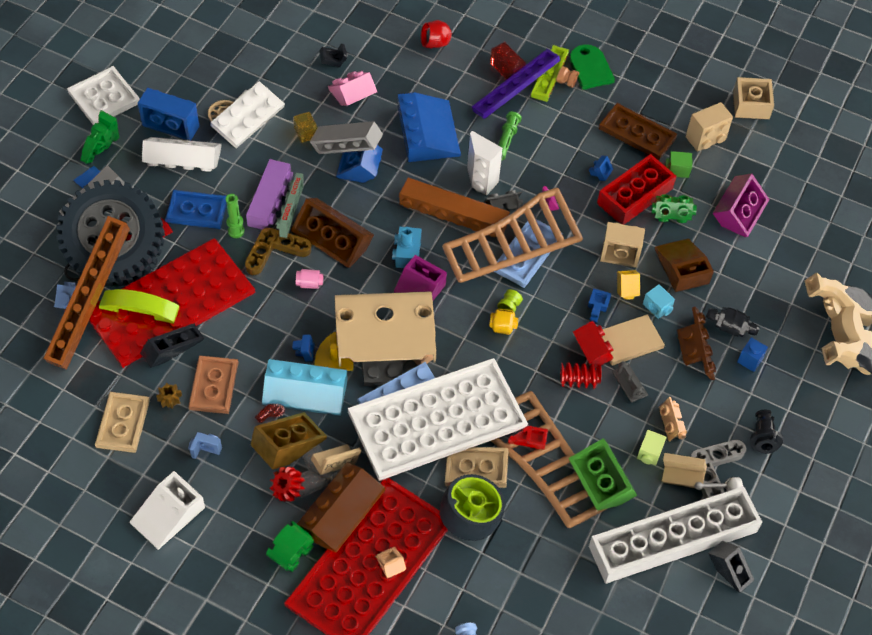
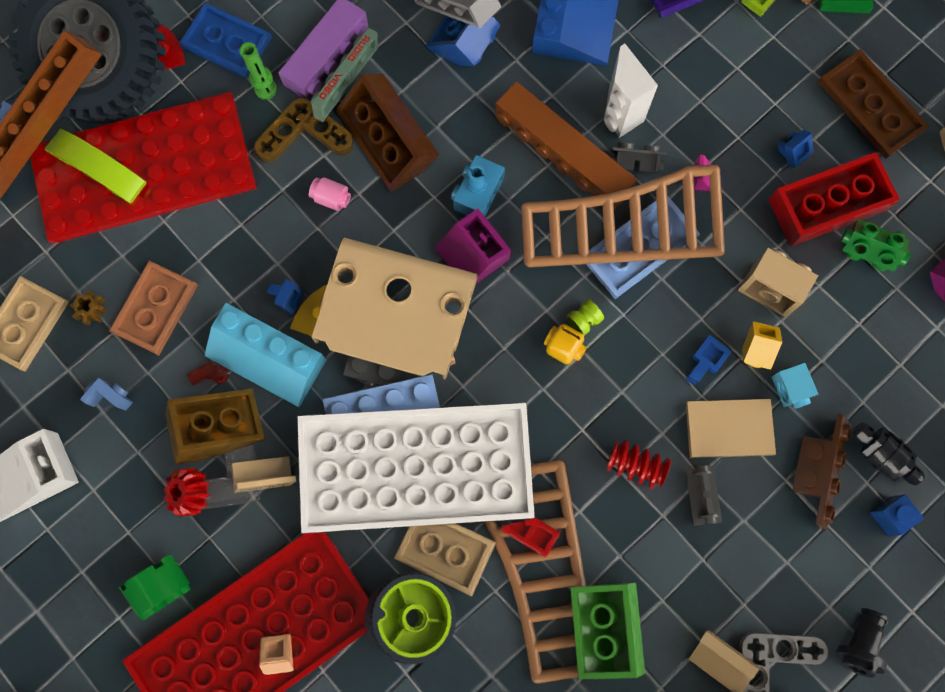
camera: 25 degrees right, 20 degrees up
black slope [140,324,204,368] -> none
reddish brown slope [297,463,386,553] -> none
bright green pin [498,111,522,161] -> none
red brick [573,321,614,369] -> none
yellowish green brick [637,430,667,466] -> none
reddish brown slope [654,238,714,292] -> none
light nougat hinge [659,397,687,442] -> none
bright green brick [665,151,692,178] -> none

